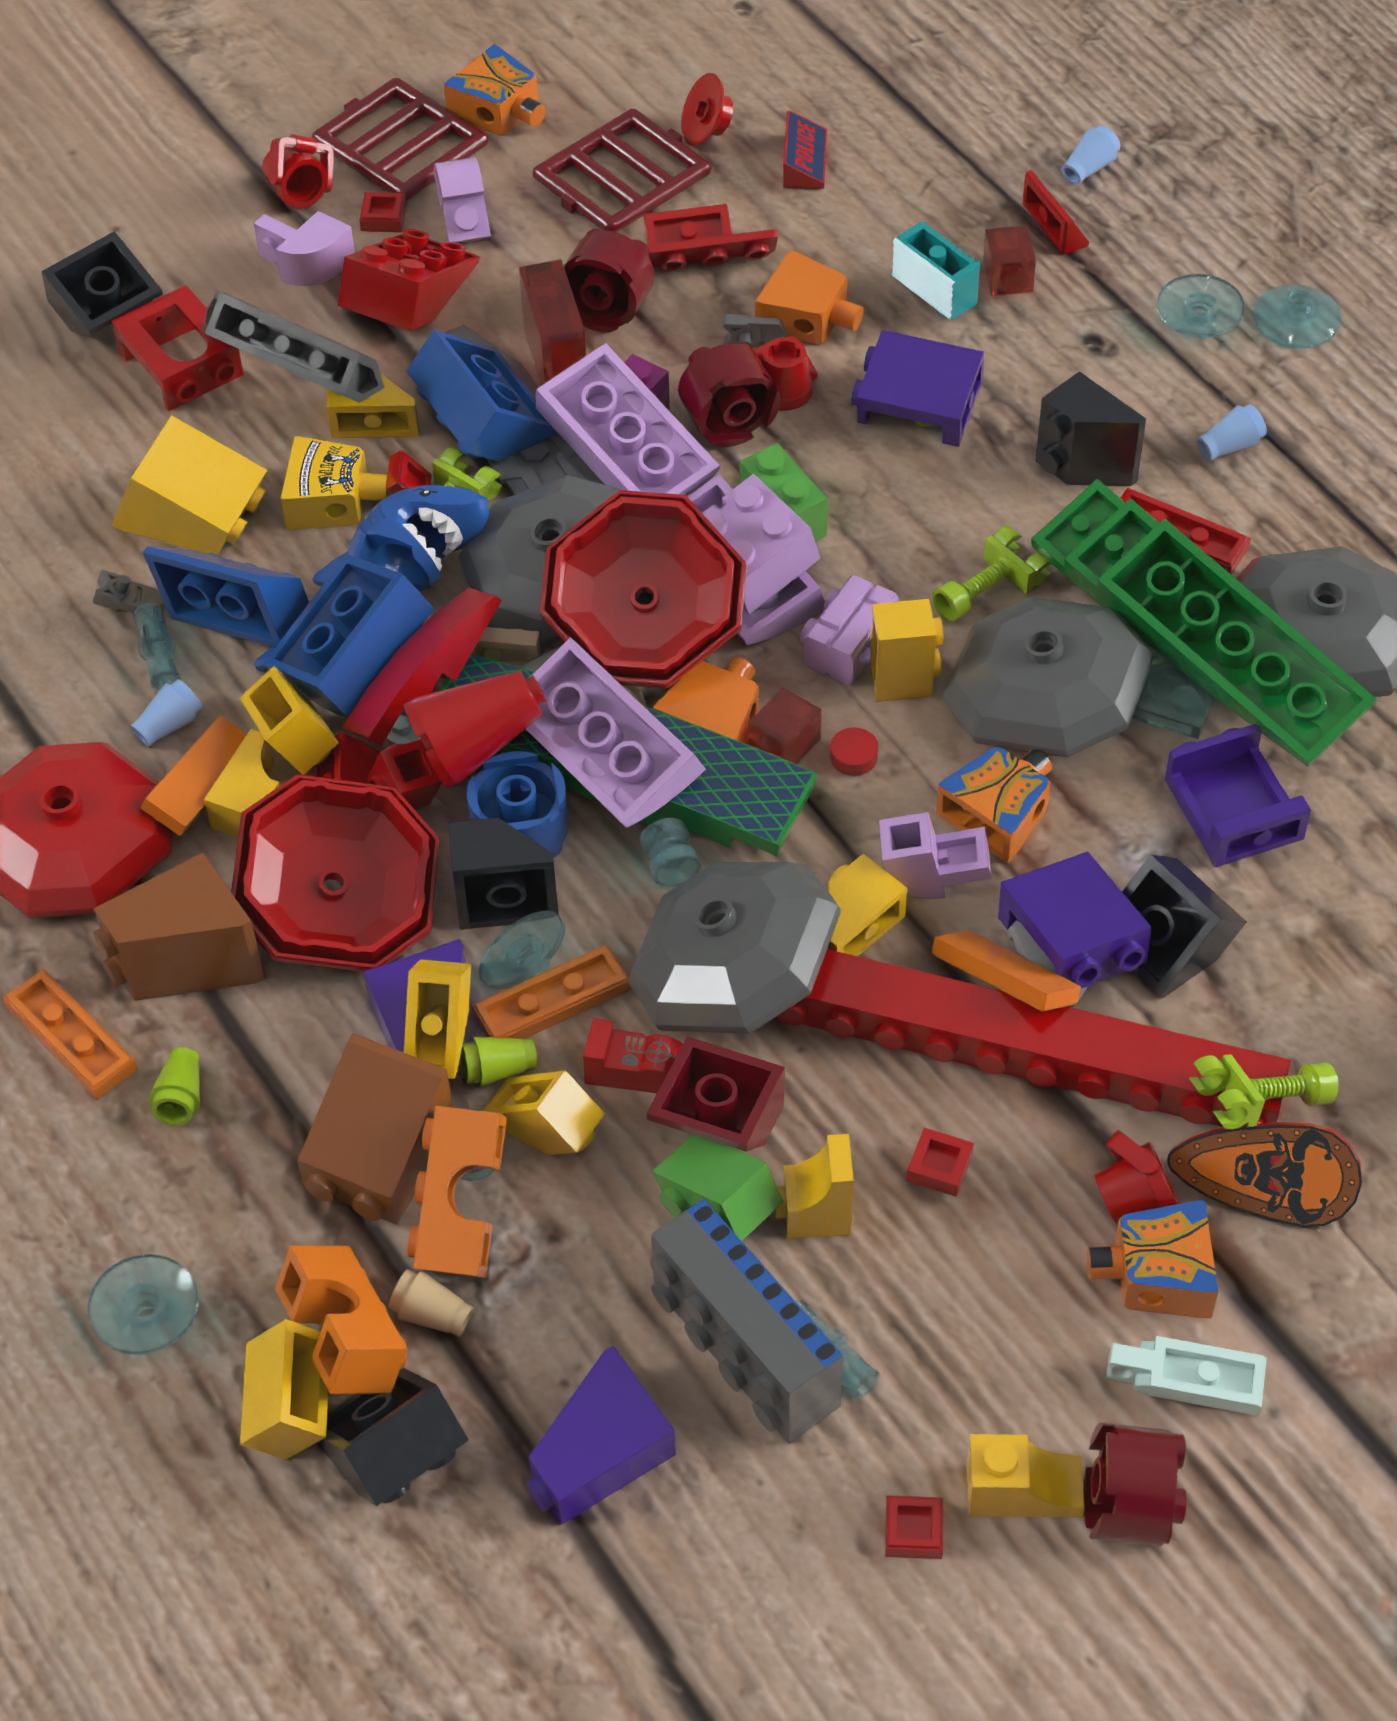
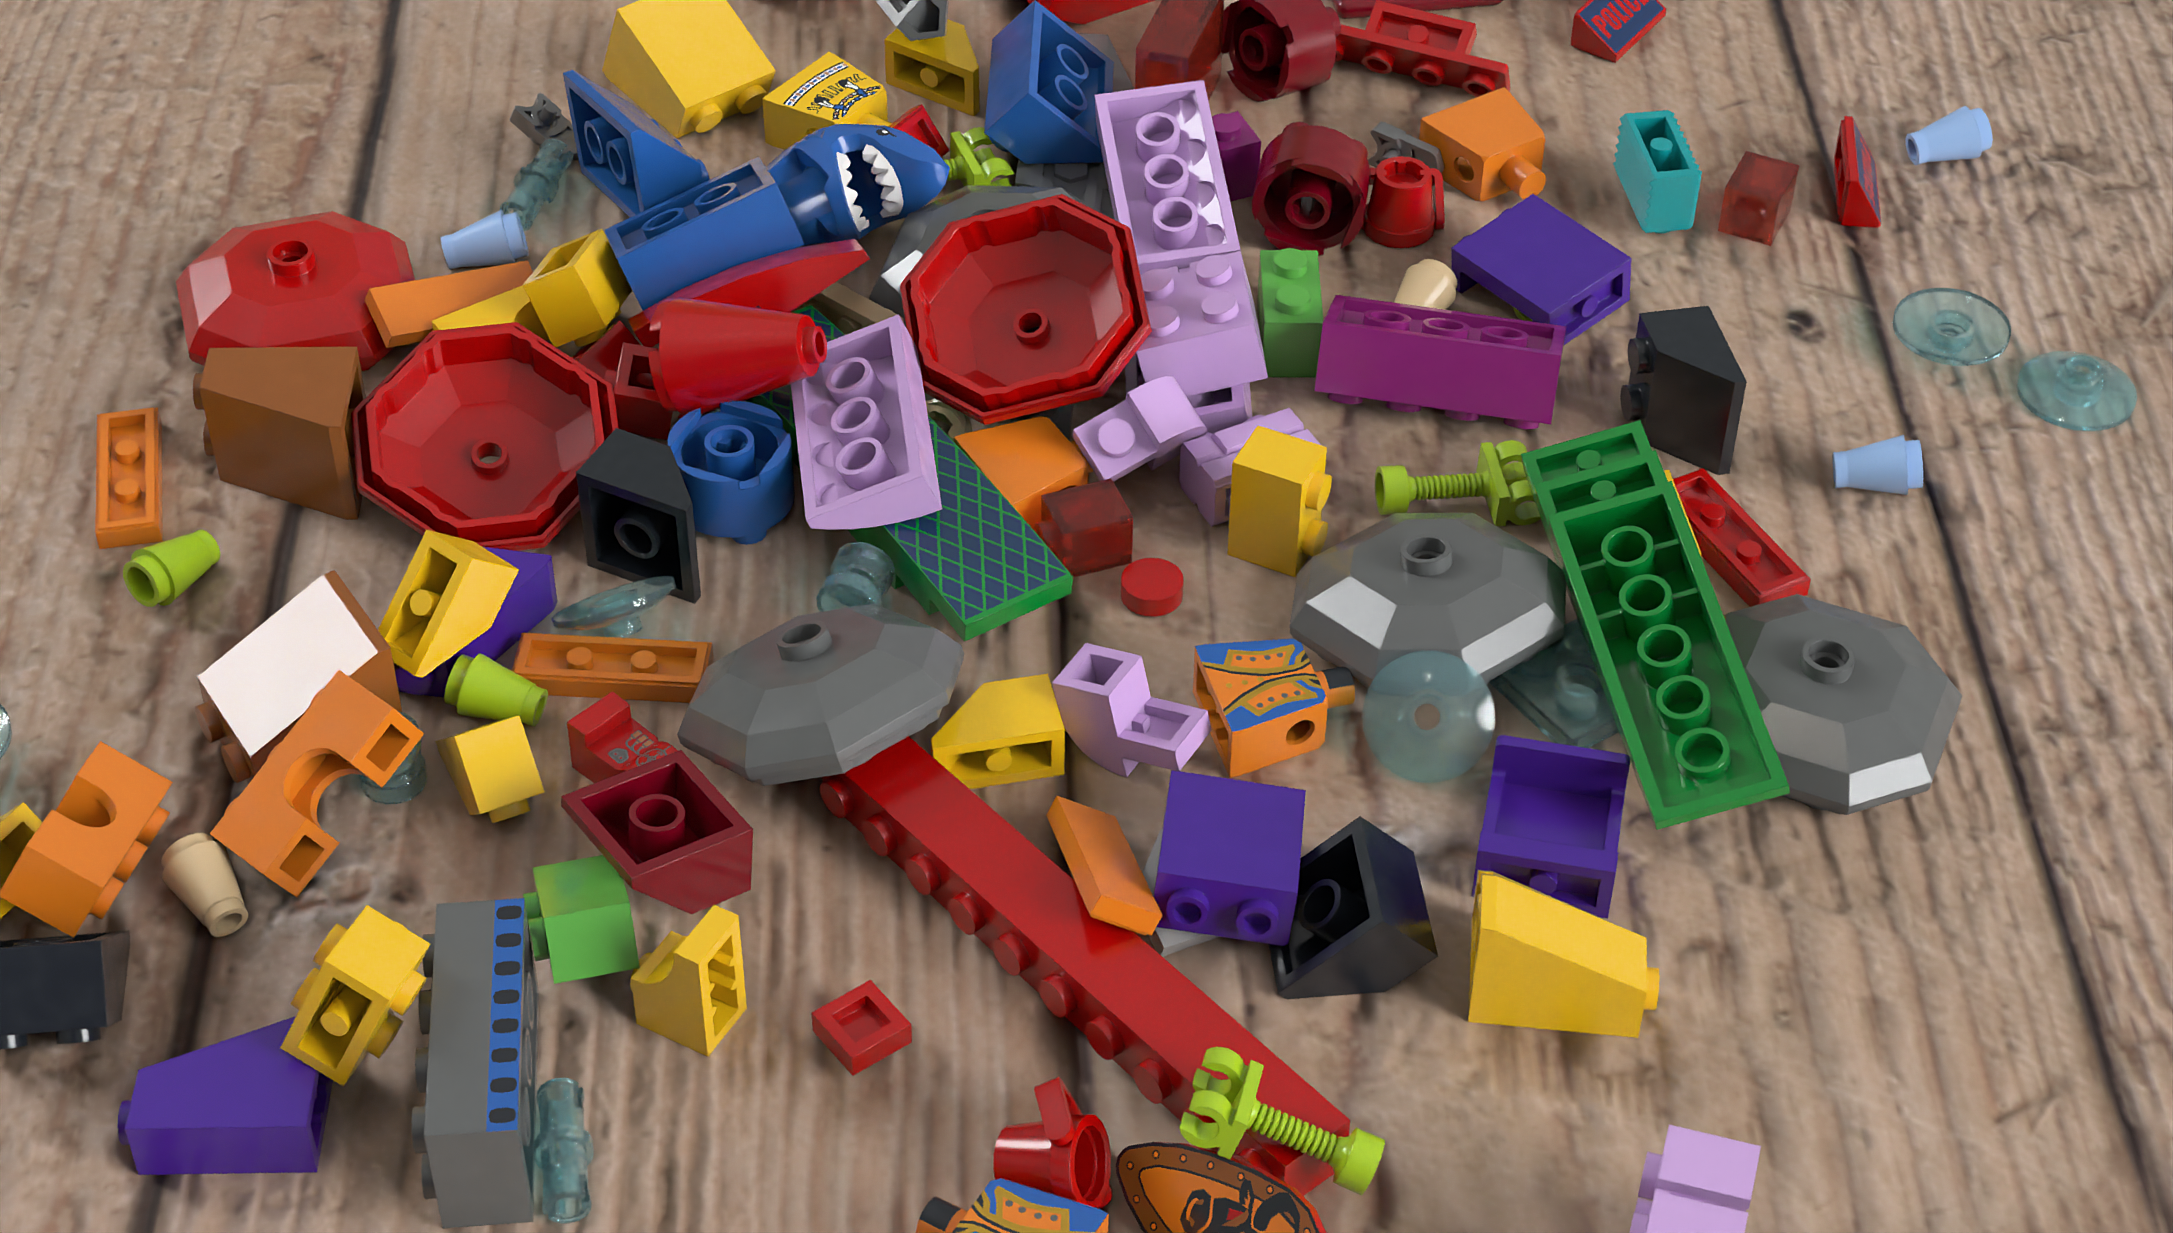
camera: 30 degrees right, 10 degrees down
none -> yellow brick [280,905,430,1087]
none -> lavender brick [1072,376,1207,487]
none -> magenta slope [1314,295,1567,429]
none -> clear light blue dish [1362,651,1495,783]
none -> tan cone [1394,259,1457,310]
none -> yellow slope [1468,870,1659,1038]

